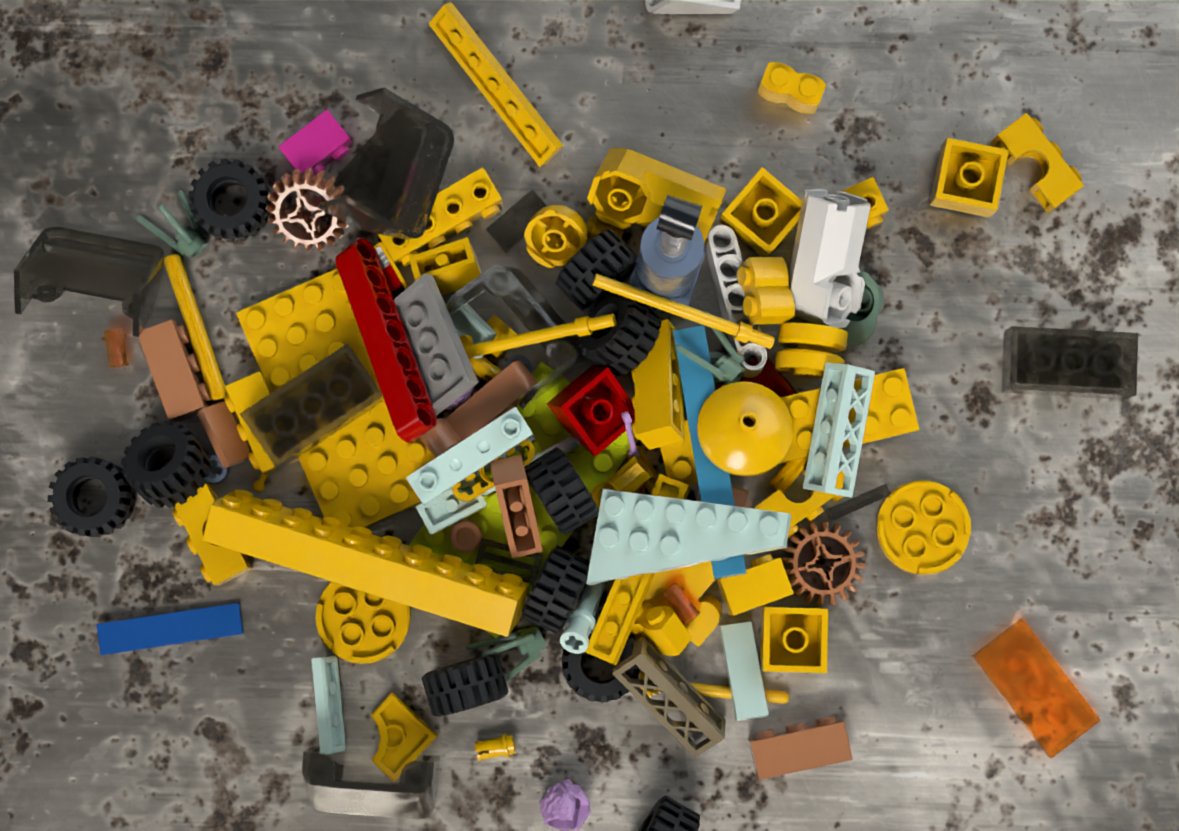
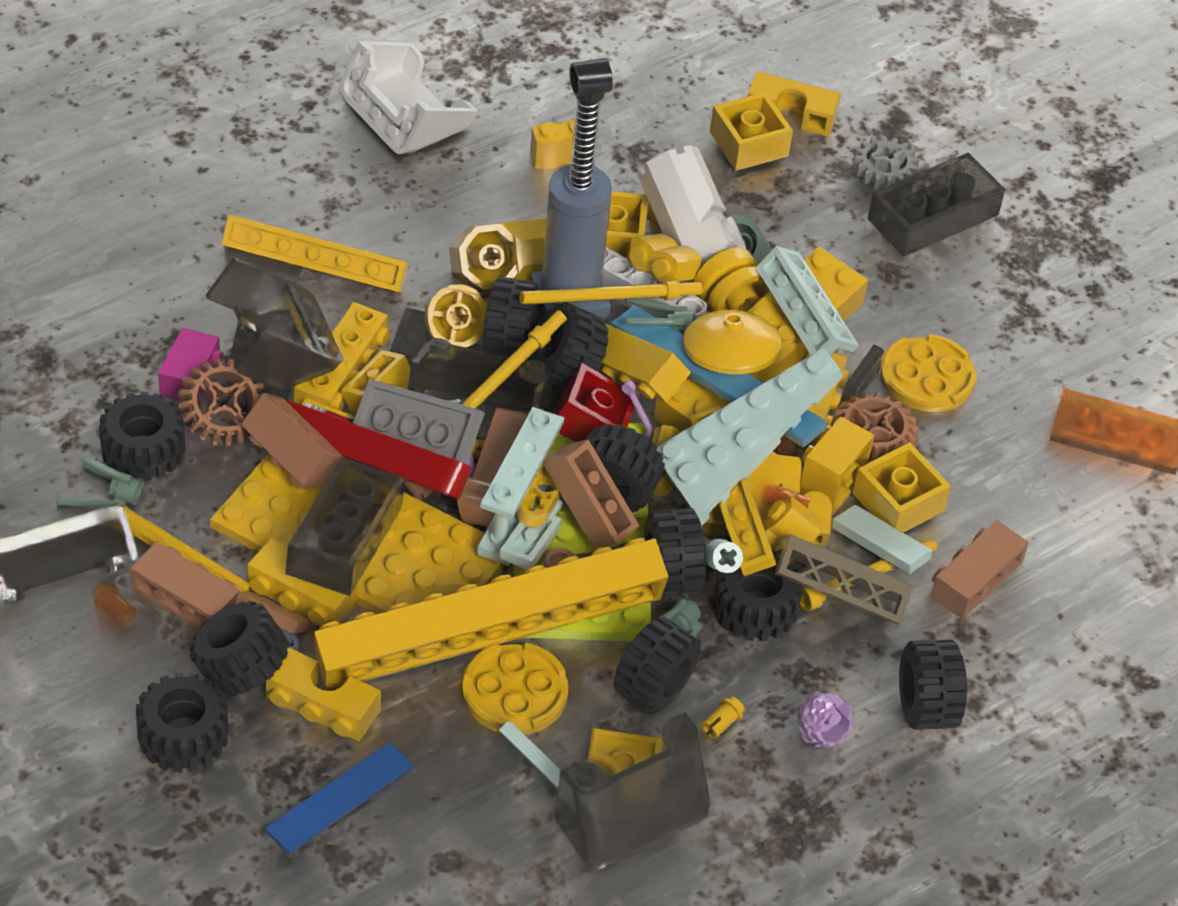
camera: 40 degrees left, 35 degrees down
none -> nougat brick [241,393,345,490]
none -> light grey gear [853,136,919,191]

